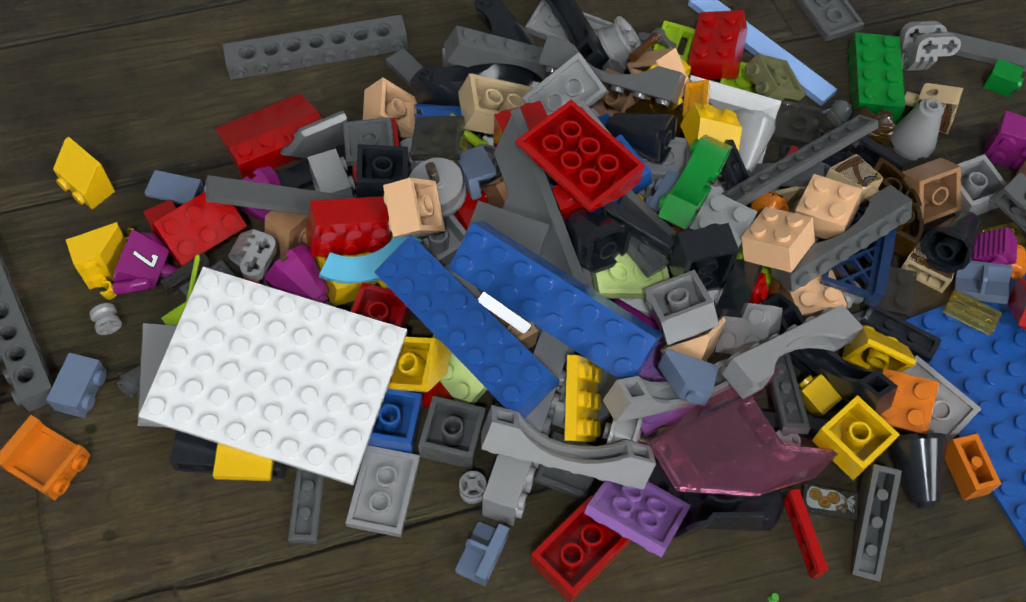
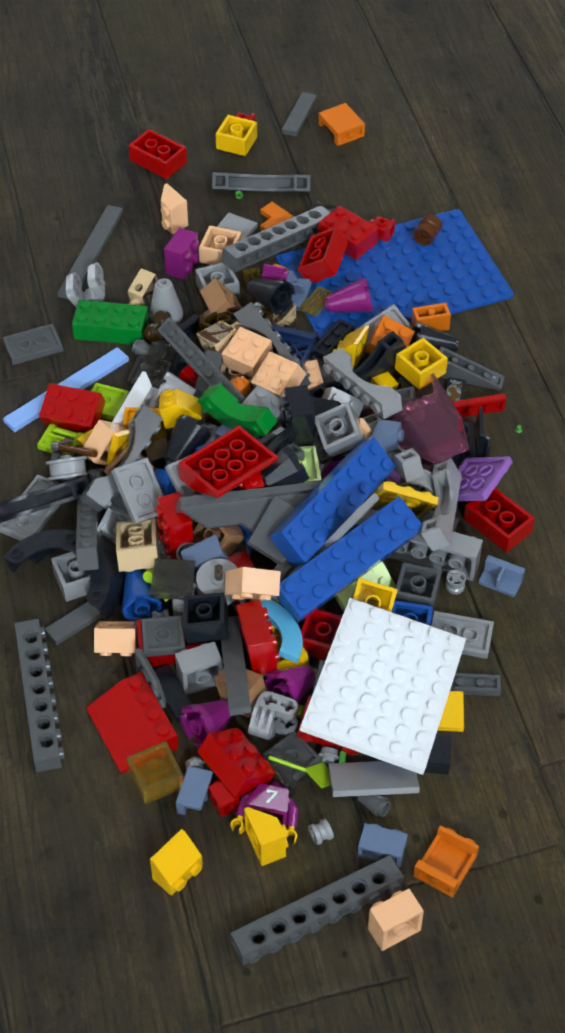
camera: 85 degrees left, 10 degrees down
olive plate [746,54,806,101] -> none
green brick [983,58,1024,98] -> none
none -> clear yellow brick [126,741,184,804]
none -> magenta cone [324,277,373,313]

